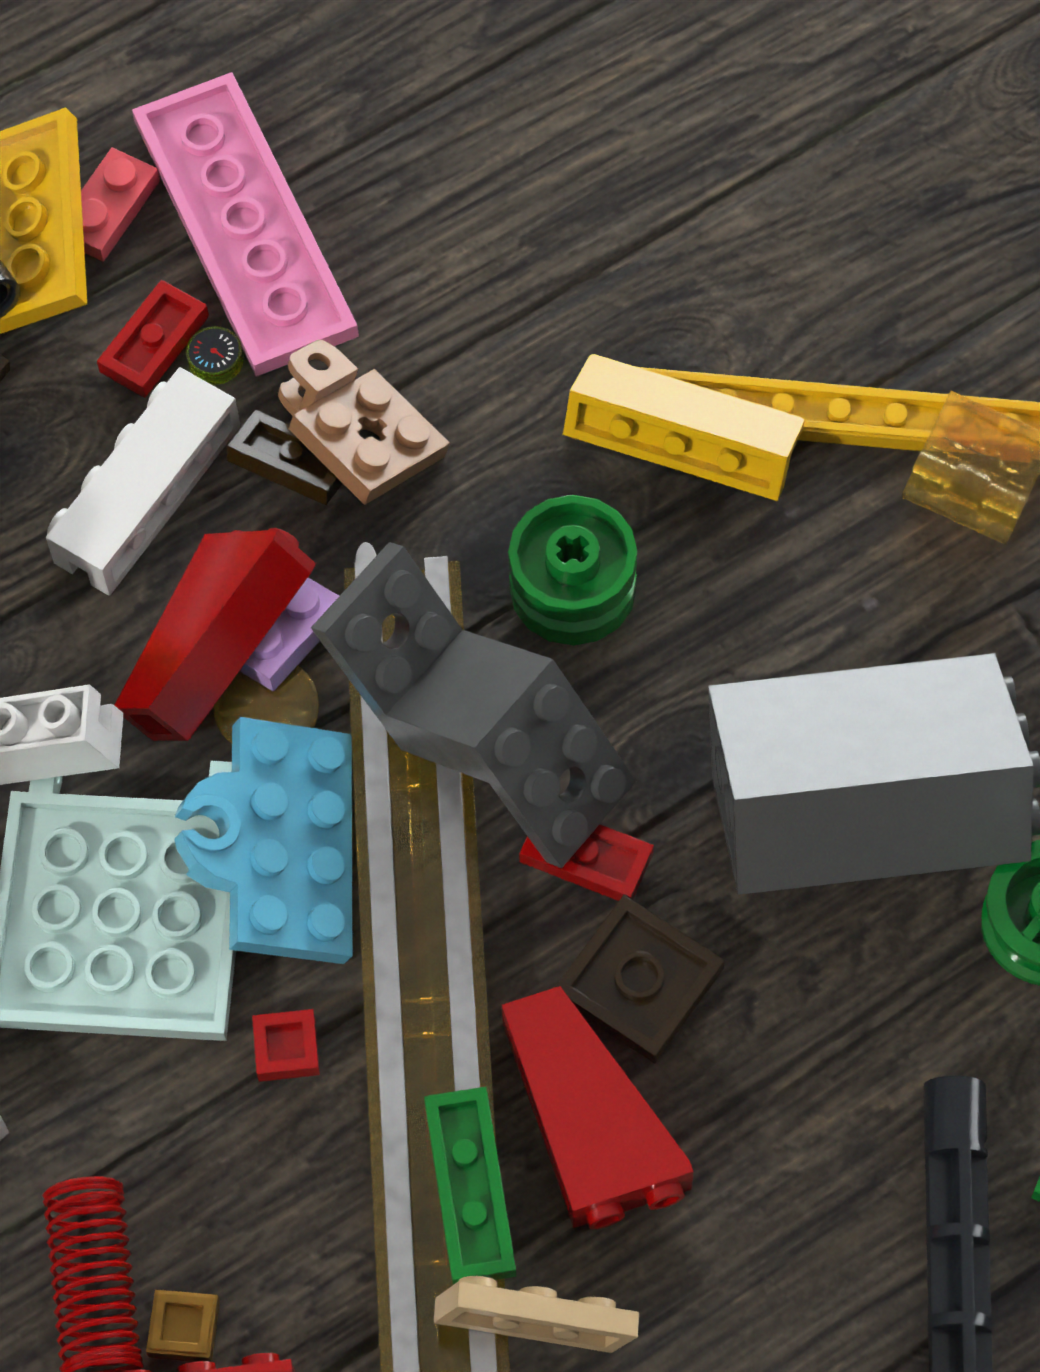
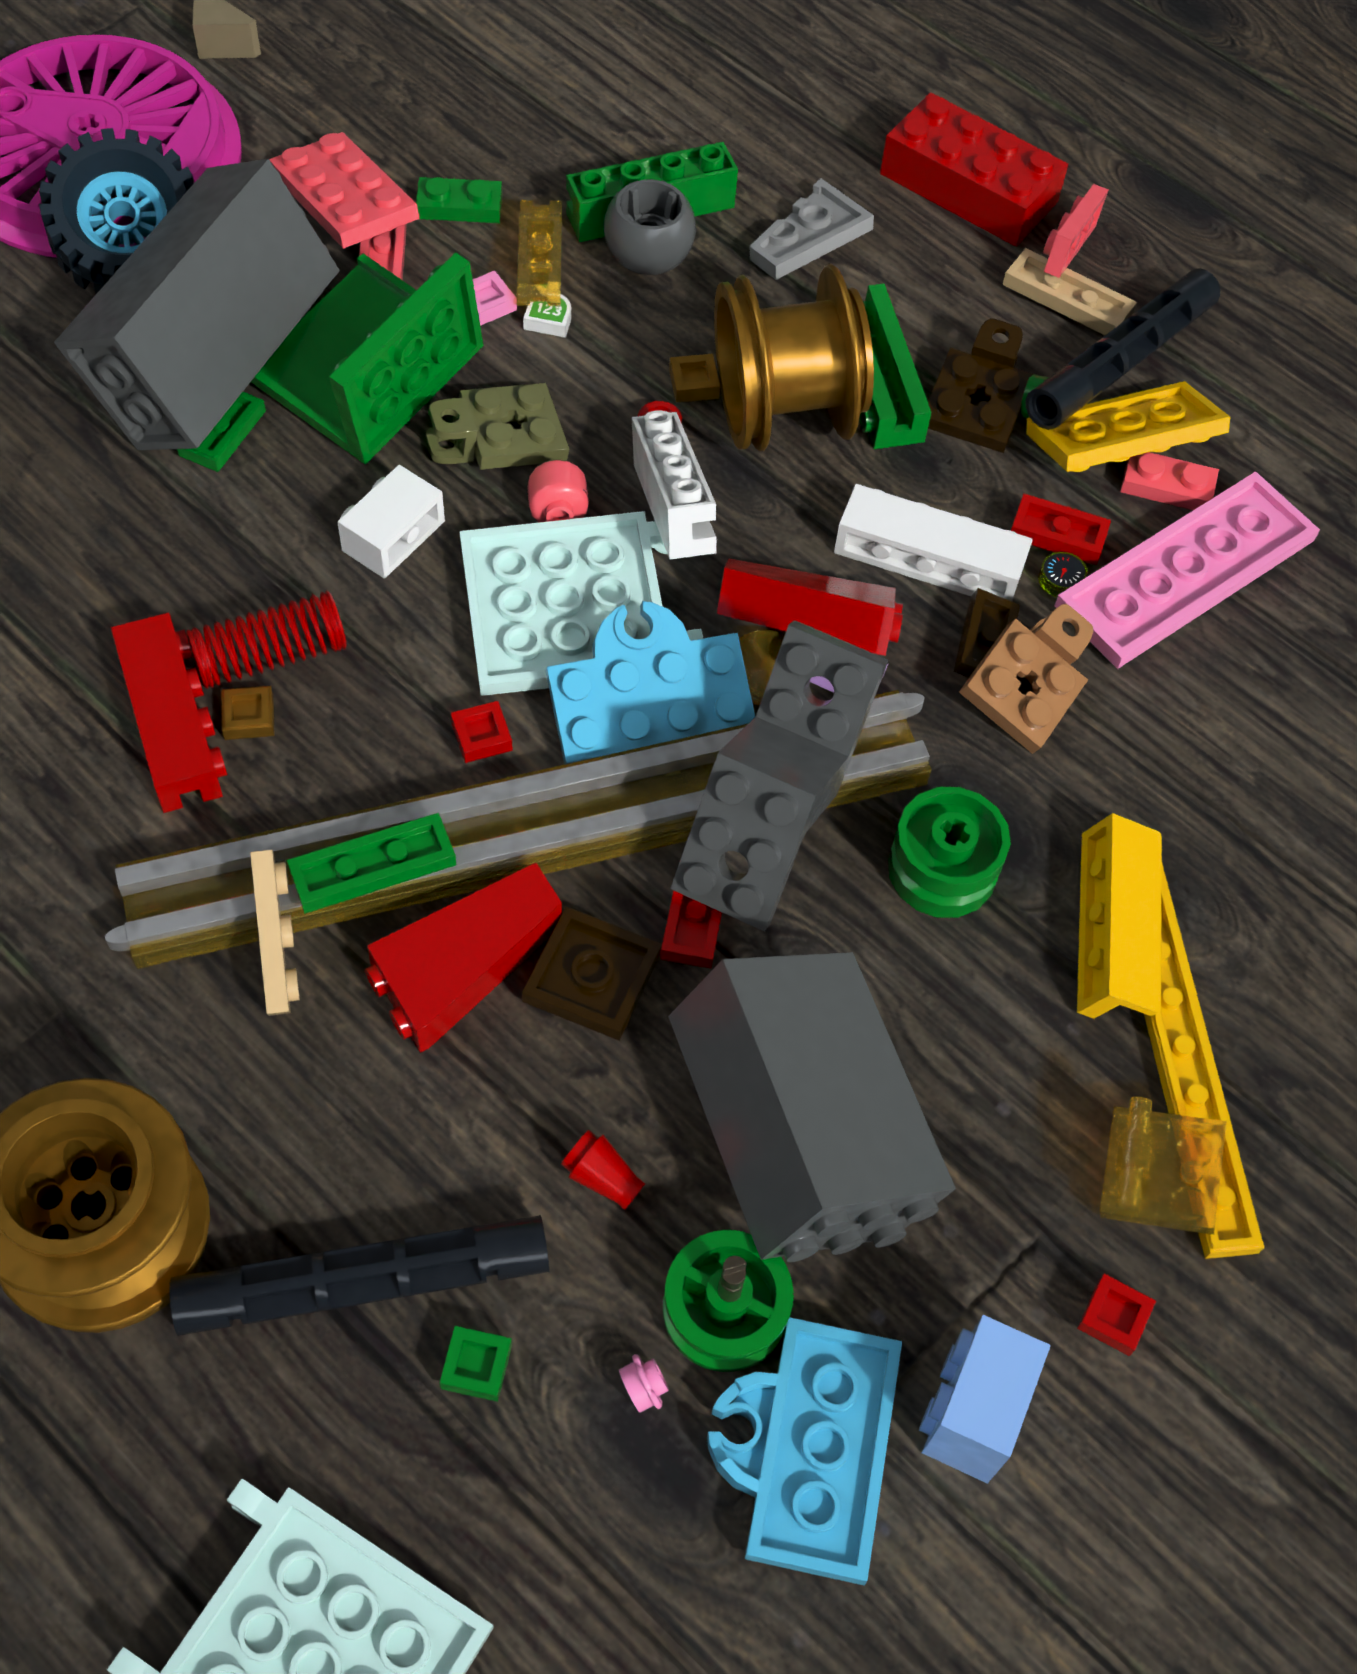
camera: 70 degrees right, 5 degrees down
none -> red cone [561,1130,646,1210]

